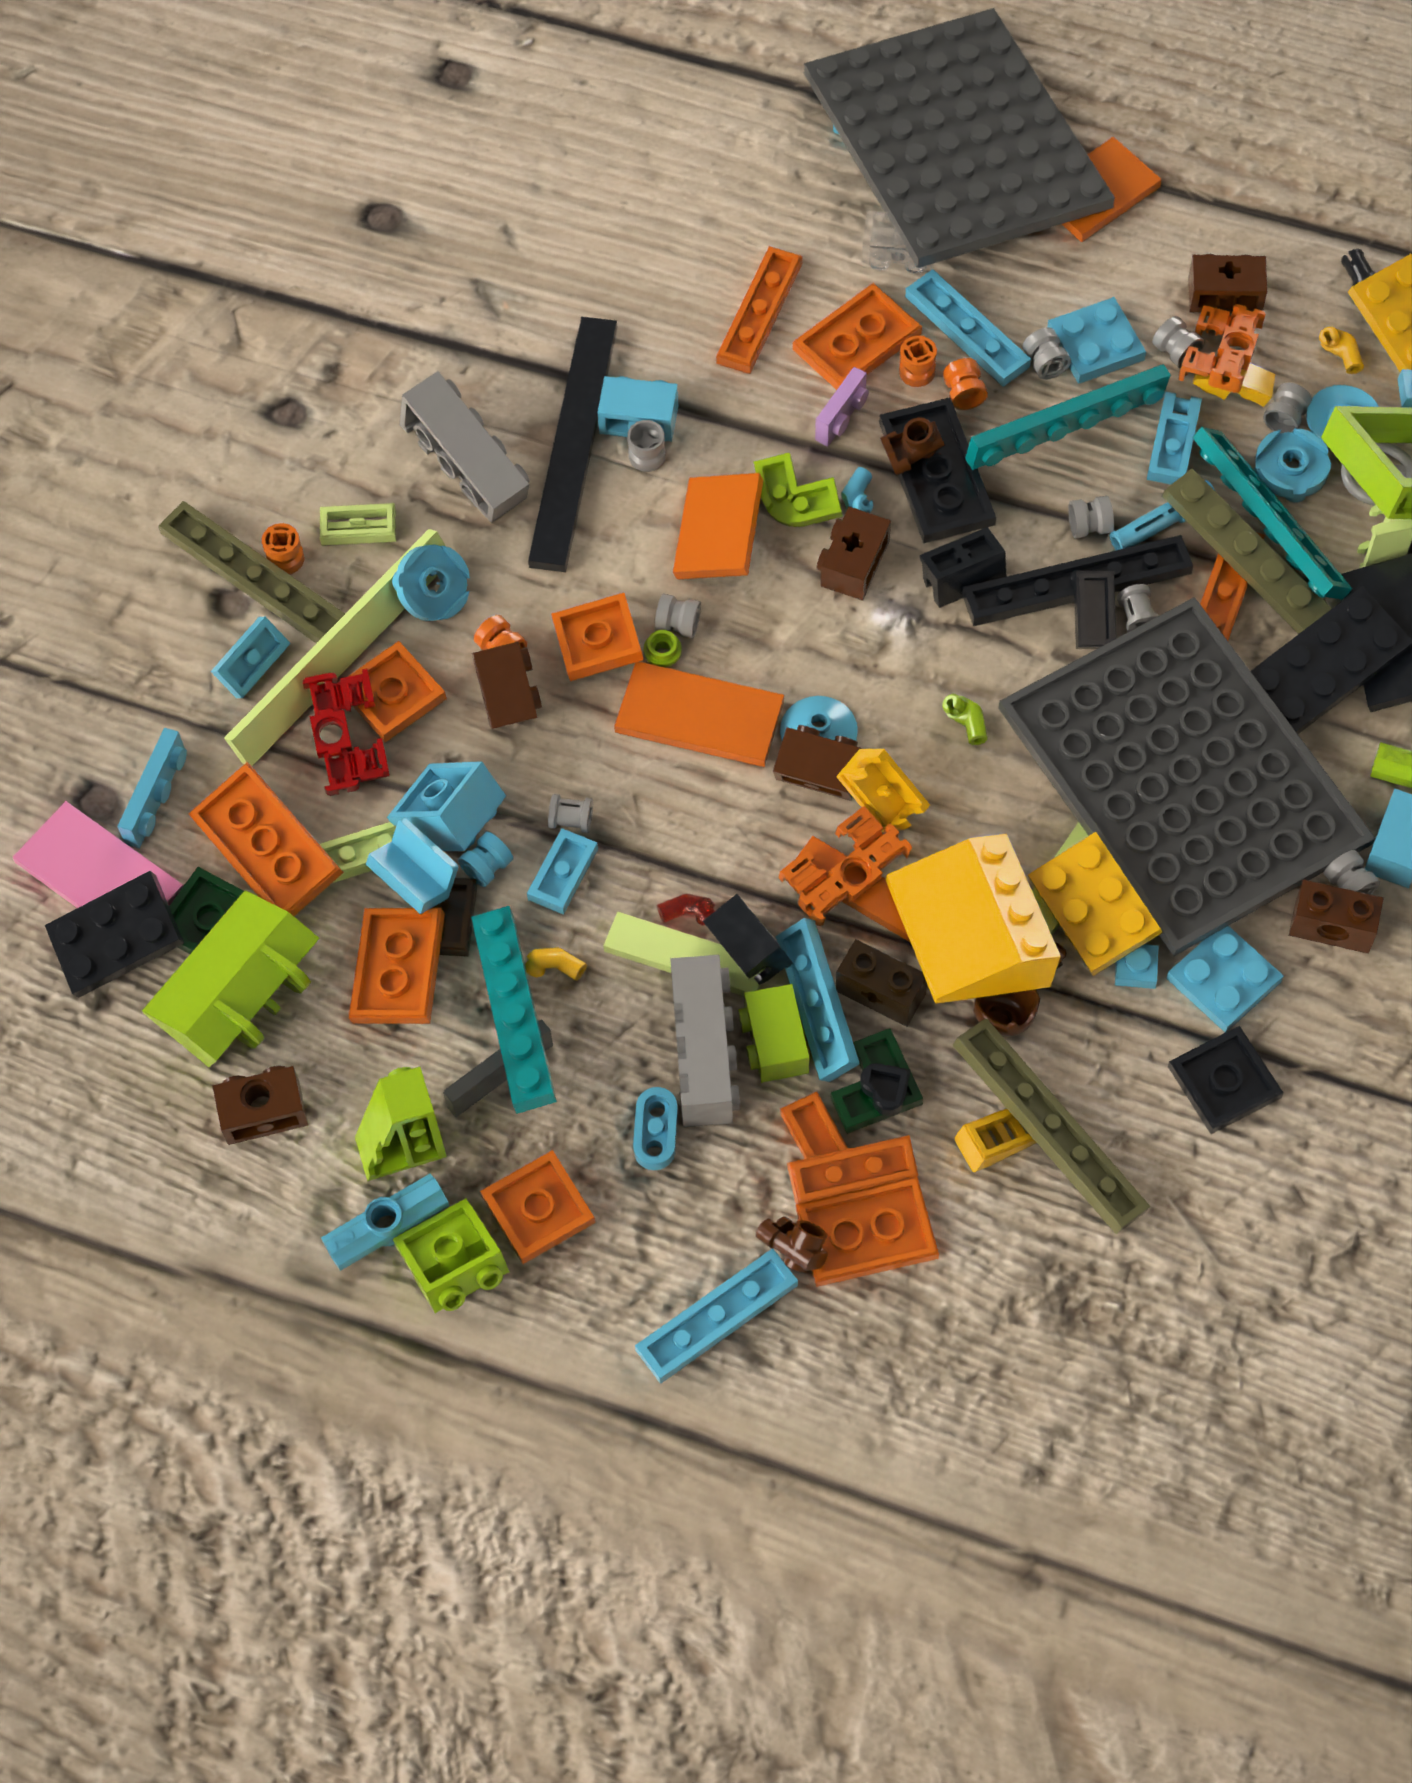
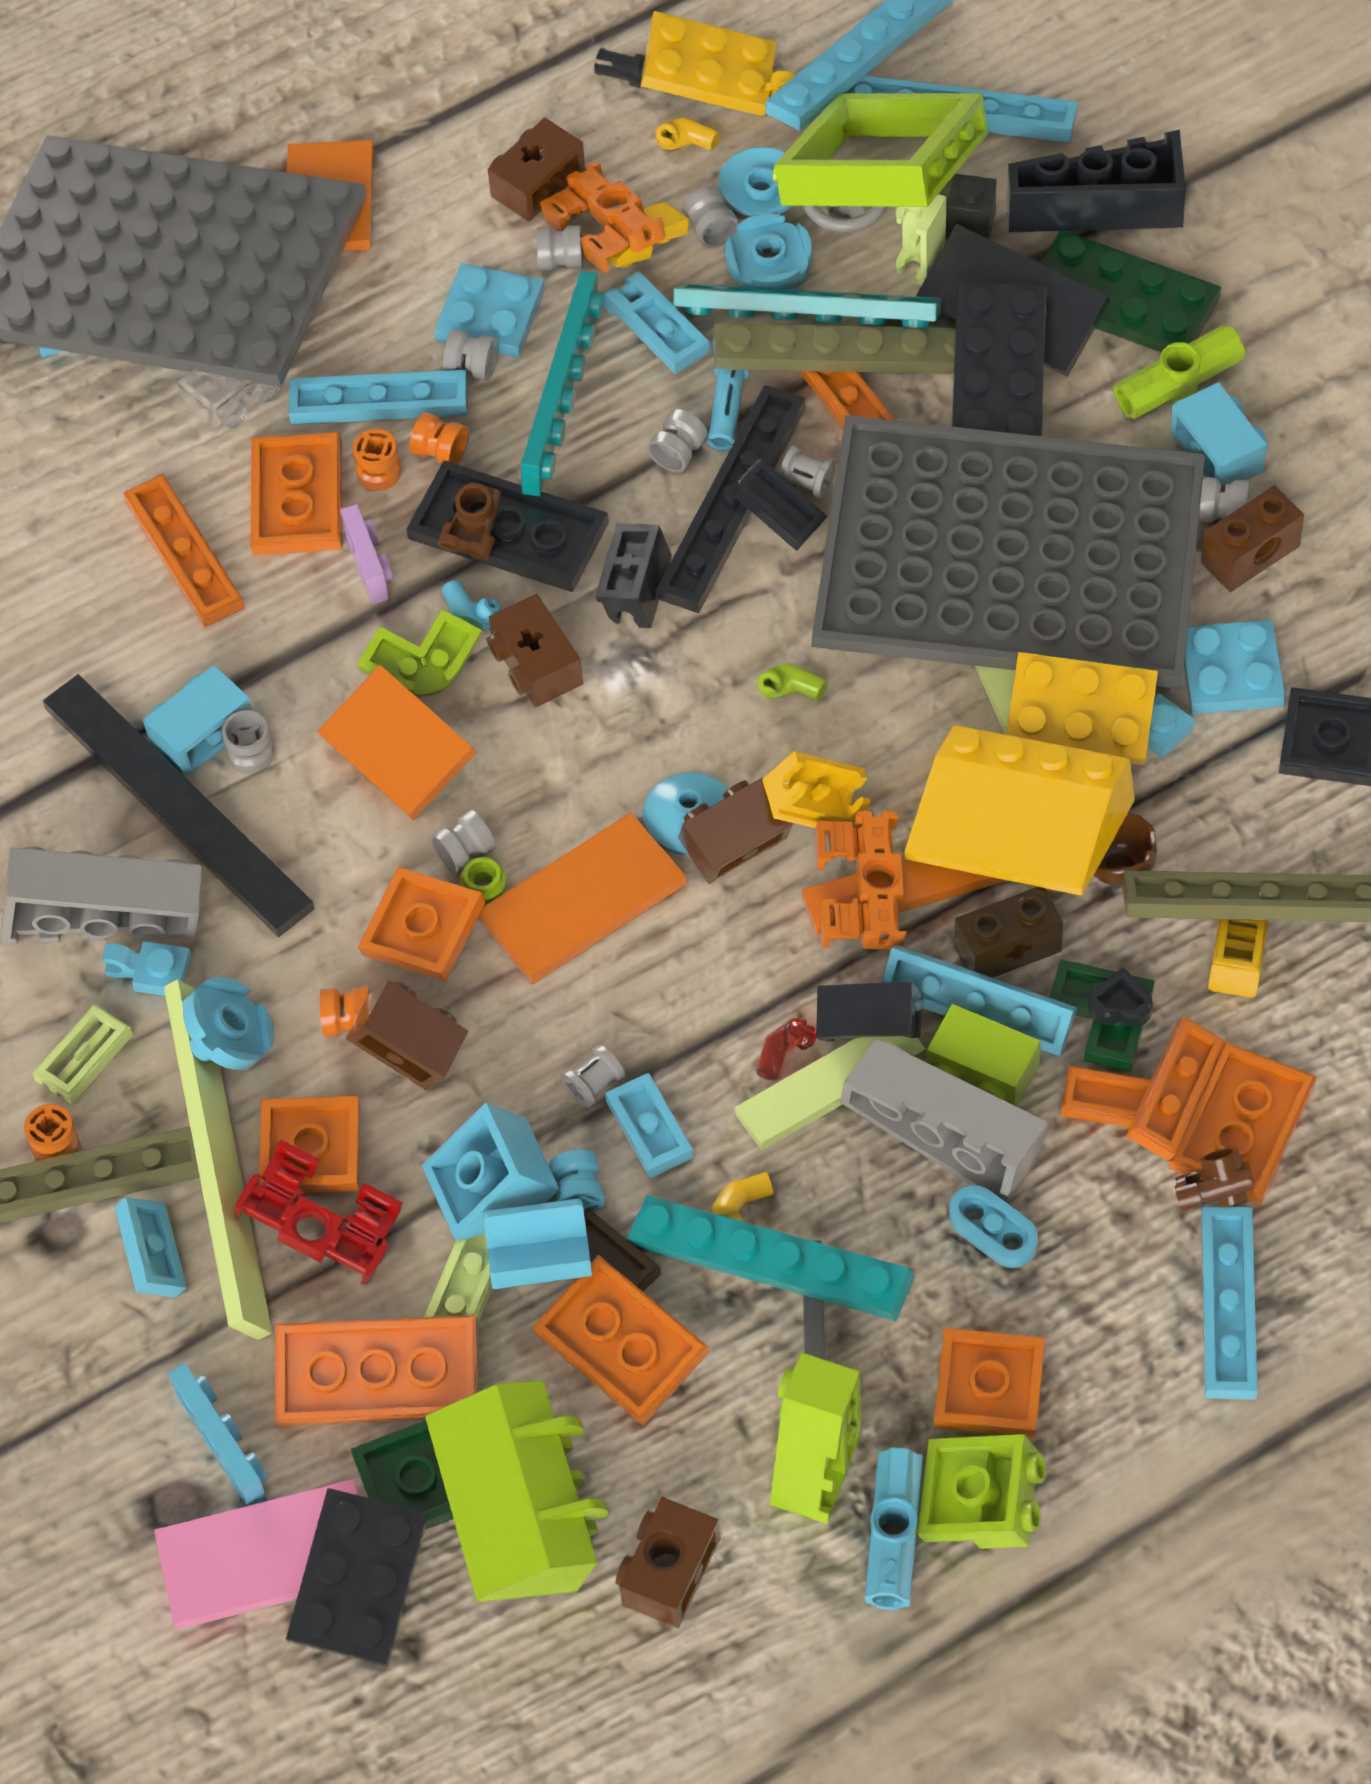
camera: 50 degrees left, 5 degrees down
none -> medium azure plate [102,941,191,996]

